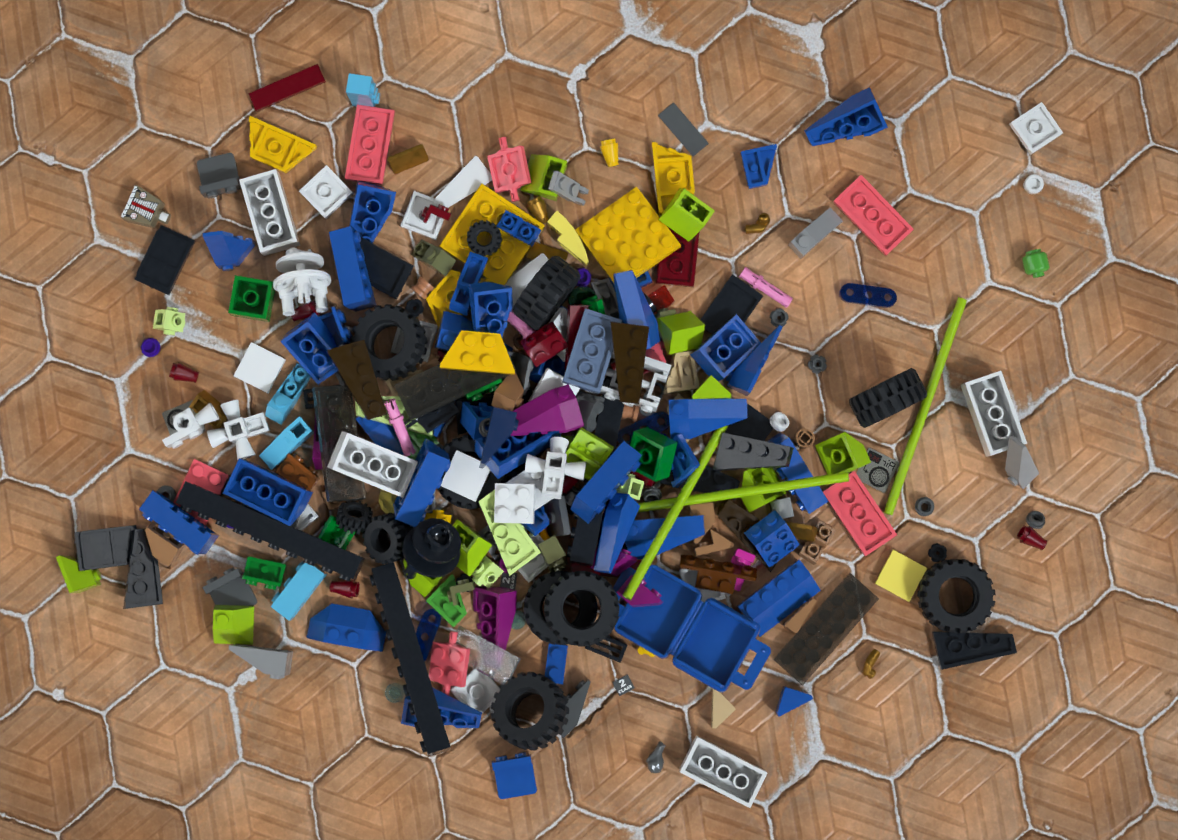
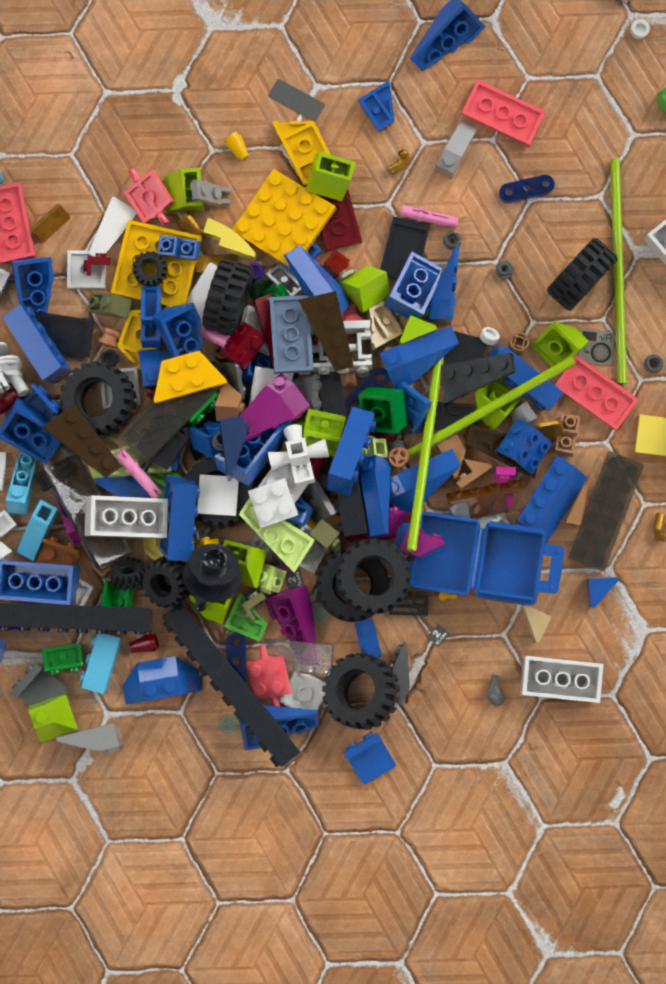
camera: 20 degrees left, 0 degrees up
none -> nougat wheel [389,447,410,467]

